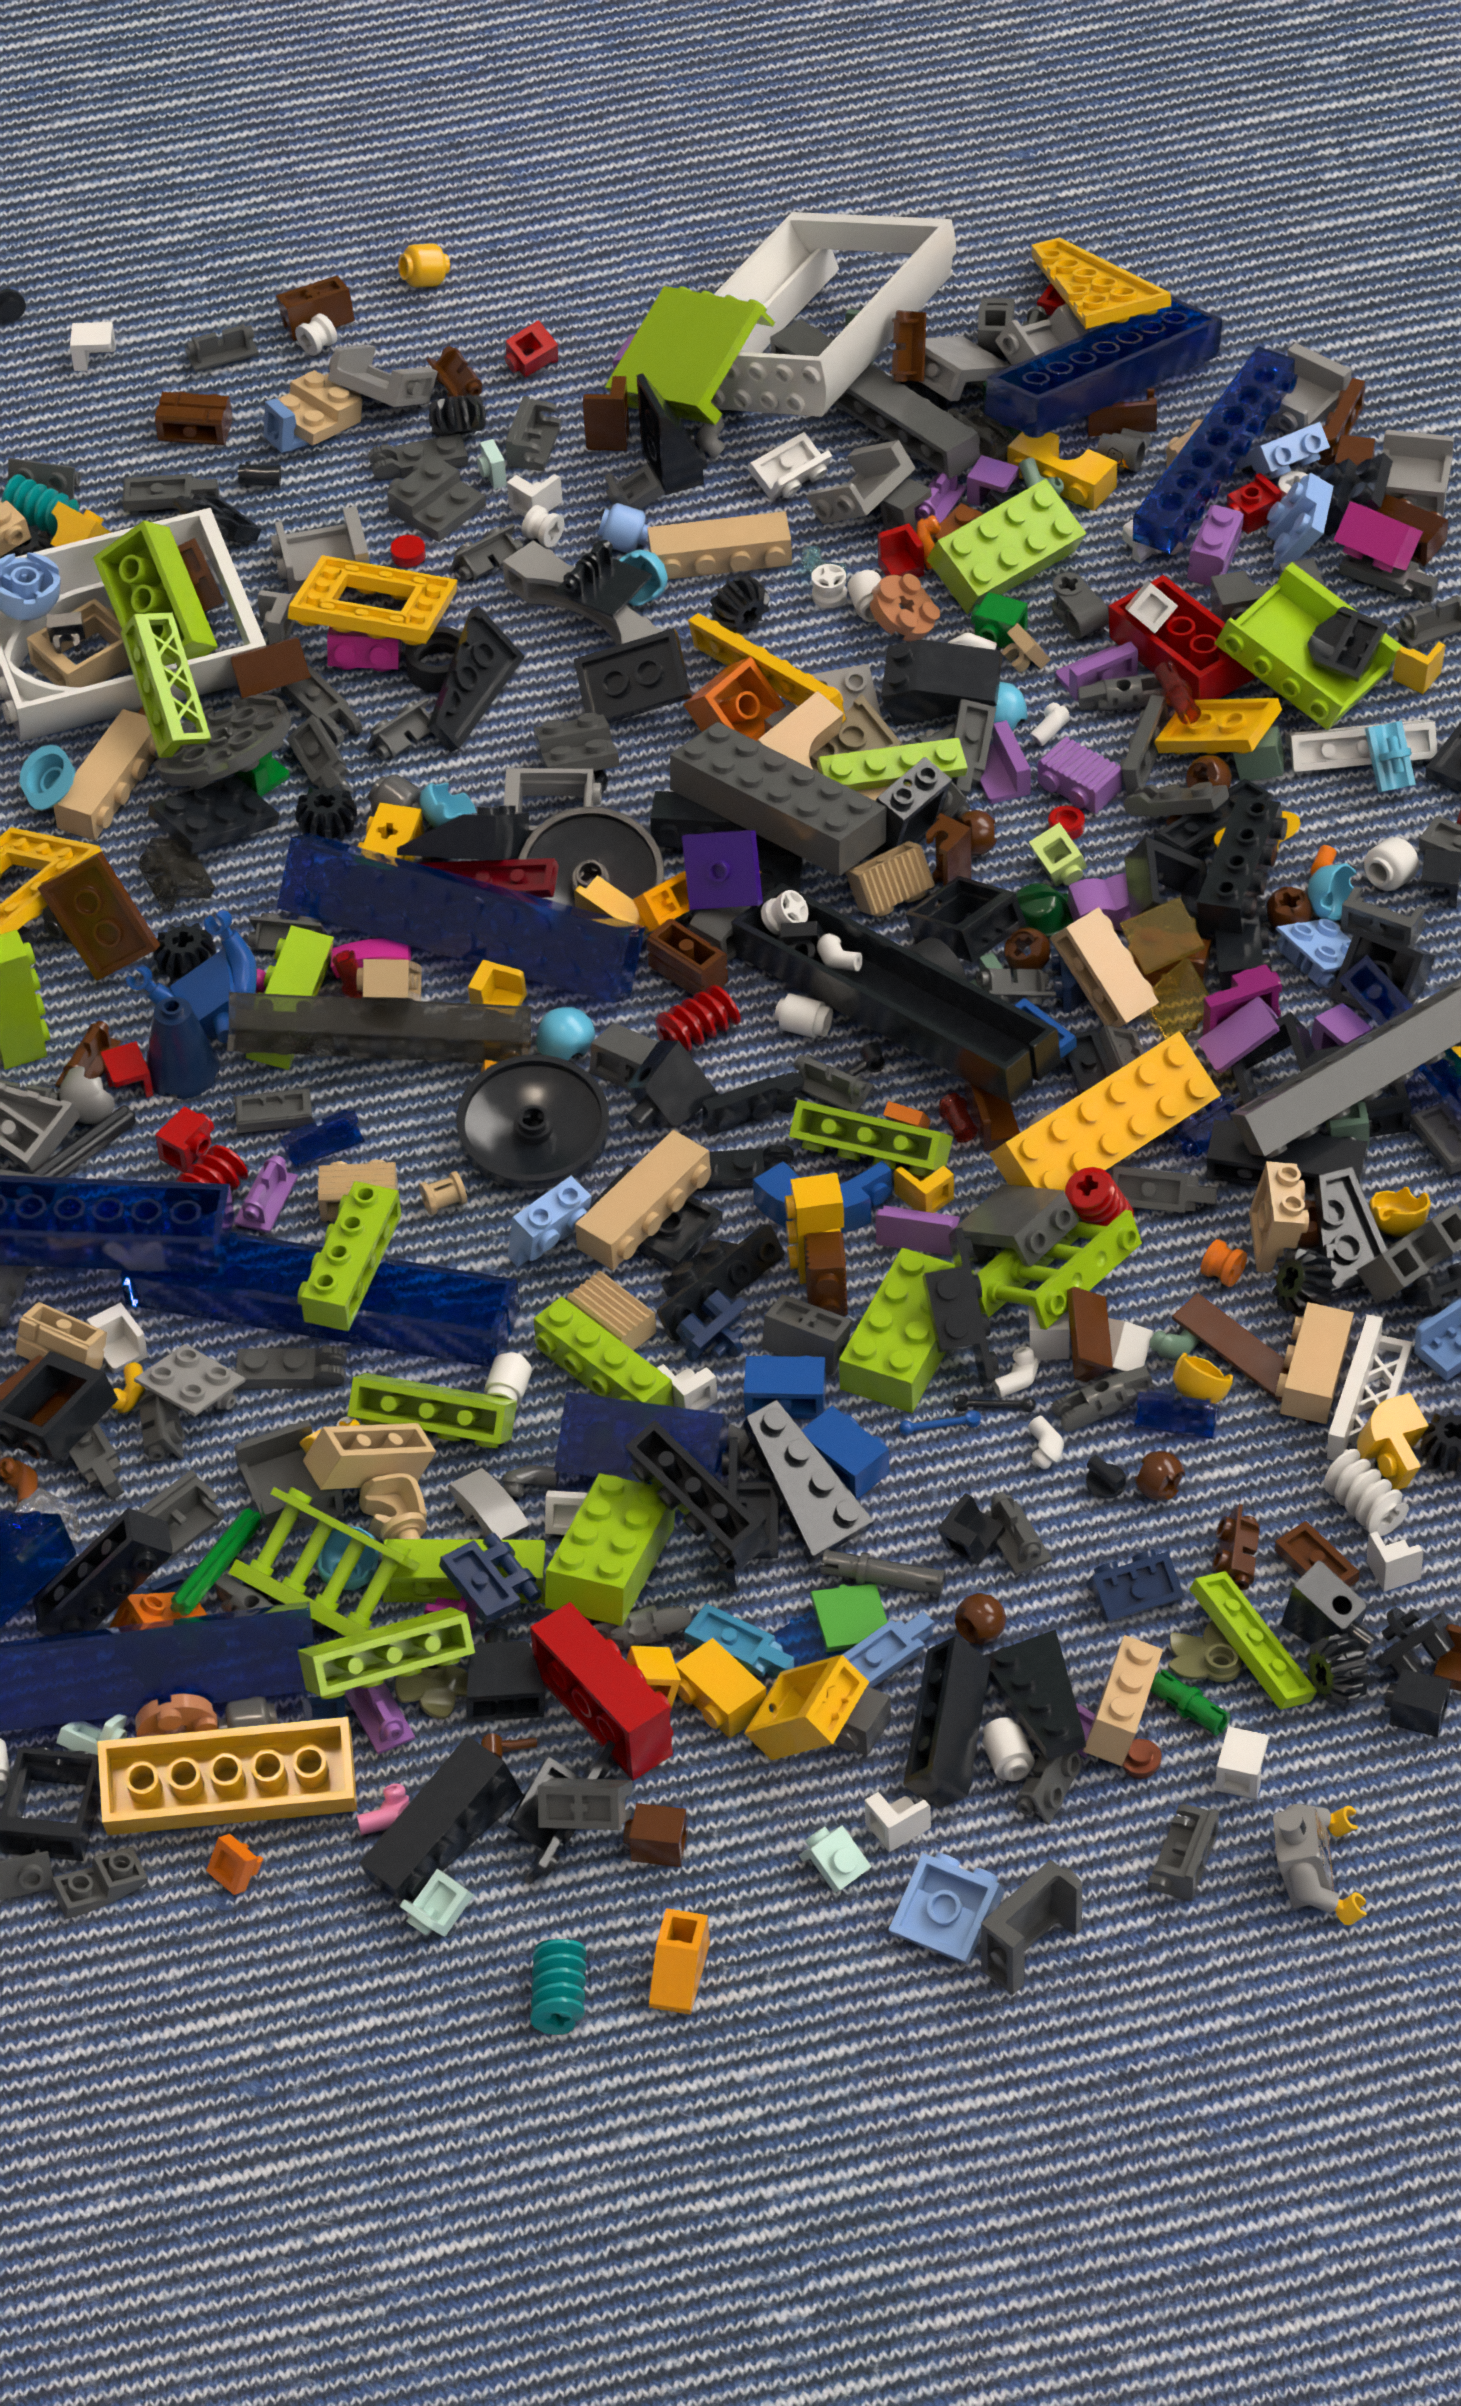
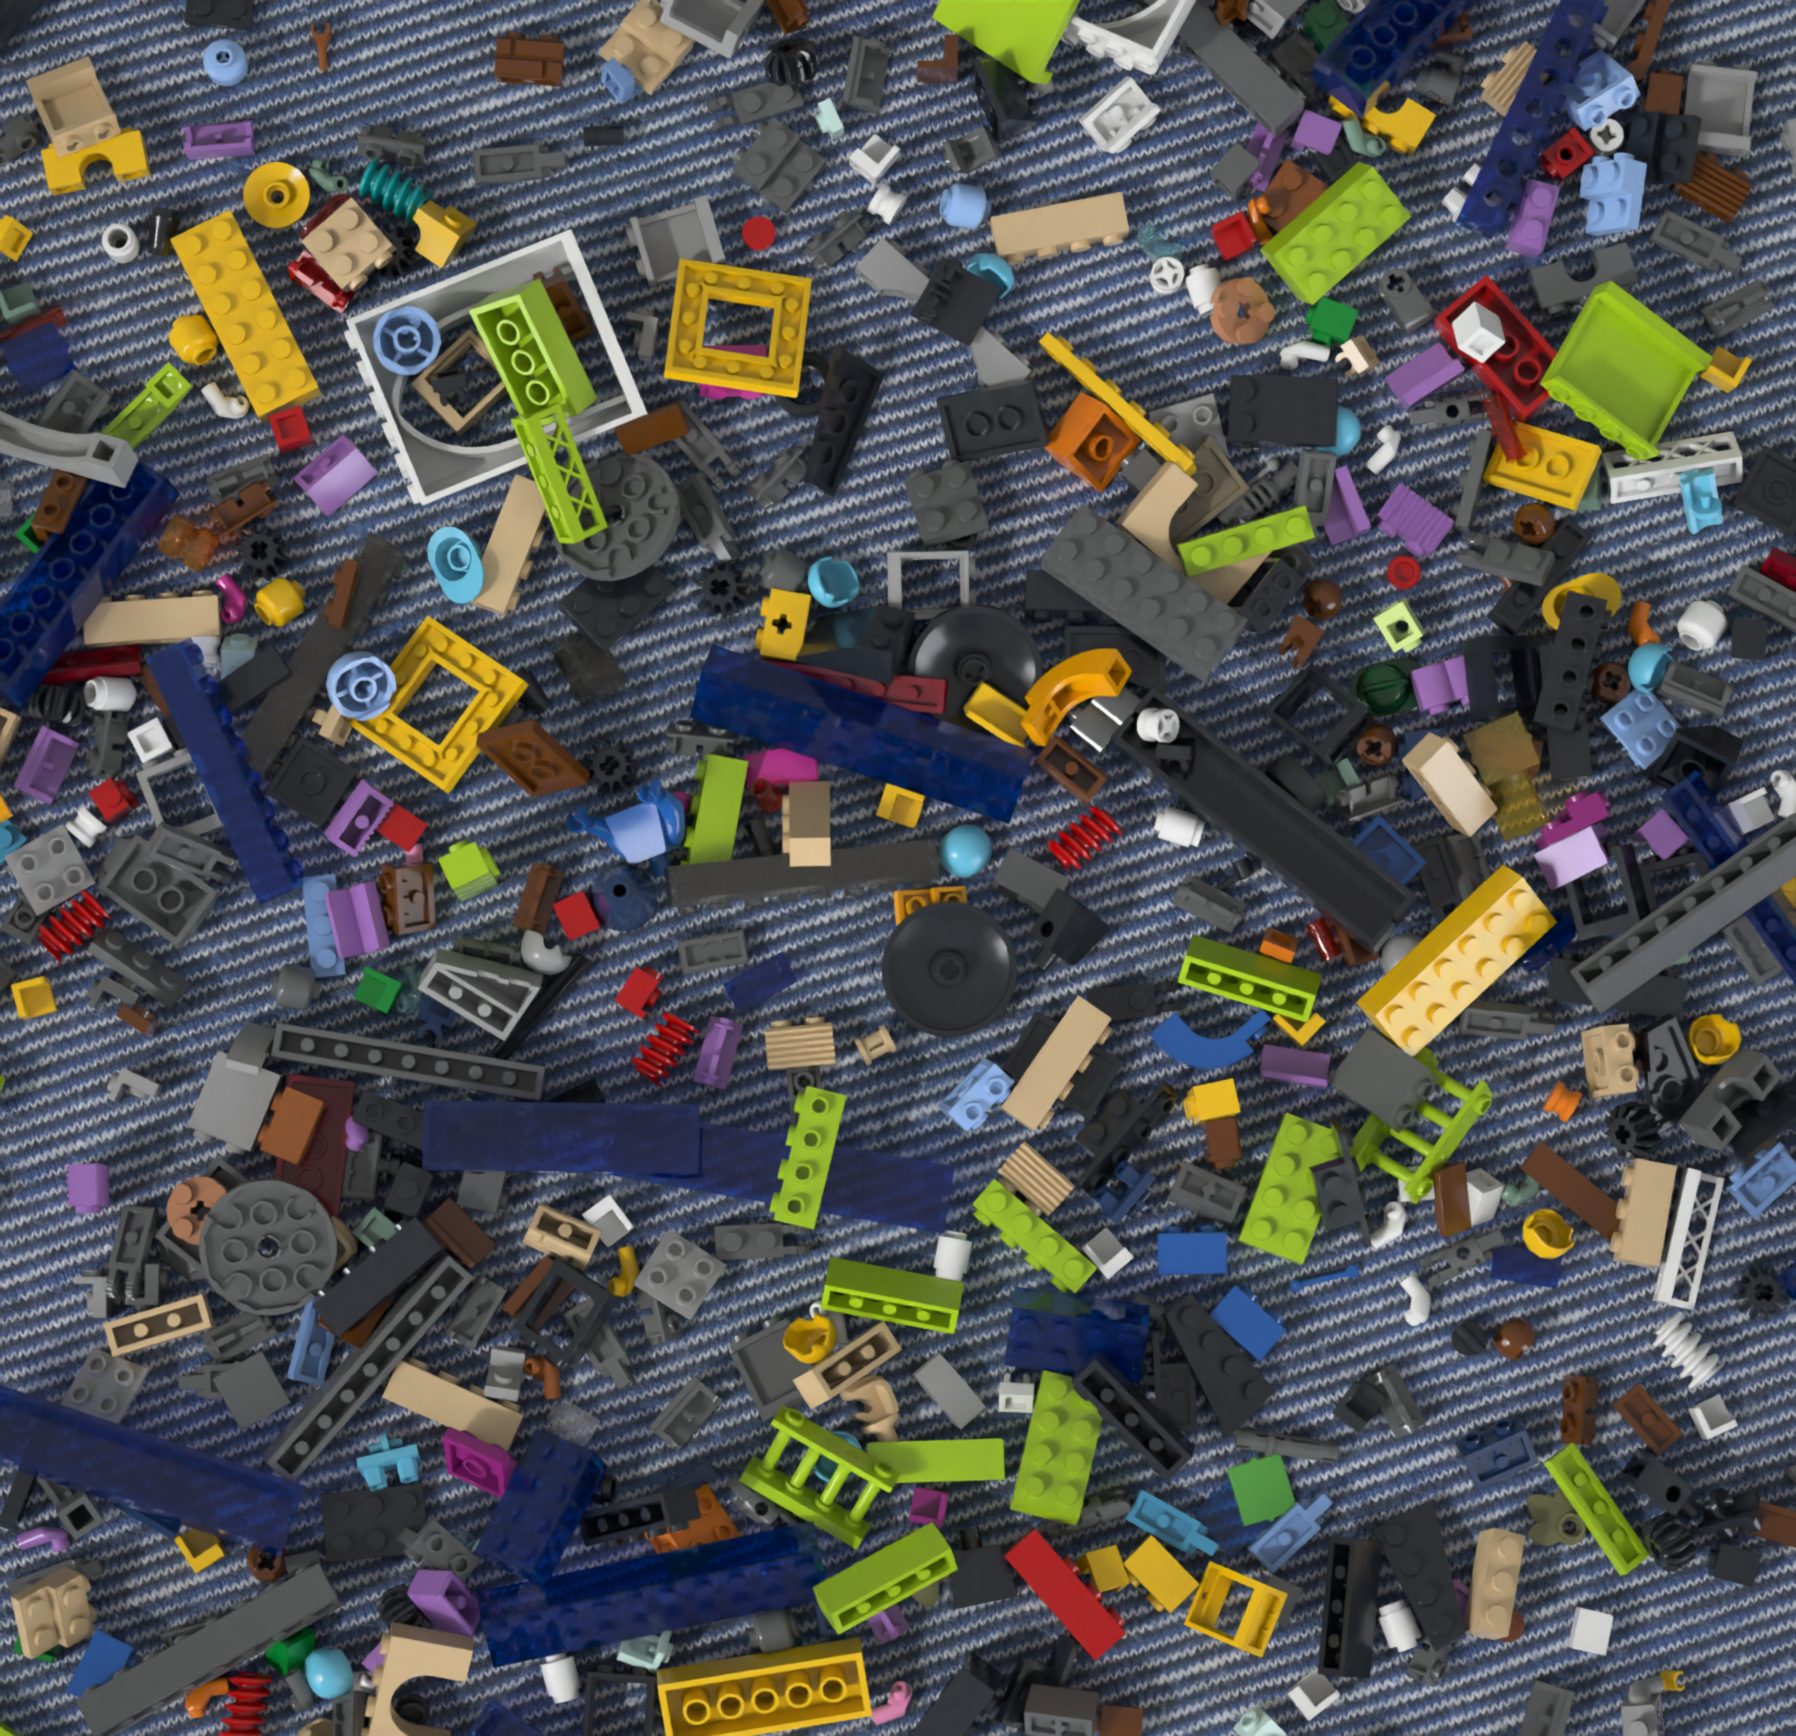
camera: 10 degrees left, 35 degrees up
nougat plate [135,1694,219,1737] -> none
green axle [171,1508,261,1616] -> none
black plate [174,494,262,543] -> none
dark blue plate [439,1533,542,1625] -> none
reddish brown hand [481,1733,537,1759] -> none
dark grey arm [502,1464,559,1497] -> none
dark purple plate [682,830,763,910] -> none
black hinge [702,1072,804,1137] -> none
black gear [709,574,771,635] -> none
light grey panel [806,440,916,524] -> none
white arm [817,934,862,971] -> none
tan brick [845,841,935,917] -> none
black hinge [953,1394,1036,1412] -> none
reddish brown piece [954,1593,1006,1645] -> none
red piece [1065,1167,1134,1226] -> none
green pin [1150,1669,1231,1736] -> none
black slope [1307,606,1388,682] -> none
dark pink brick [1333,501,1423,573] -> none
yellow brick [1357,1393,1429,1490] -> none

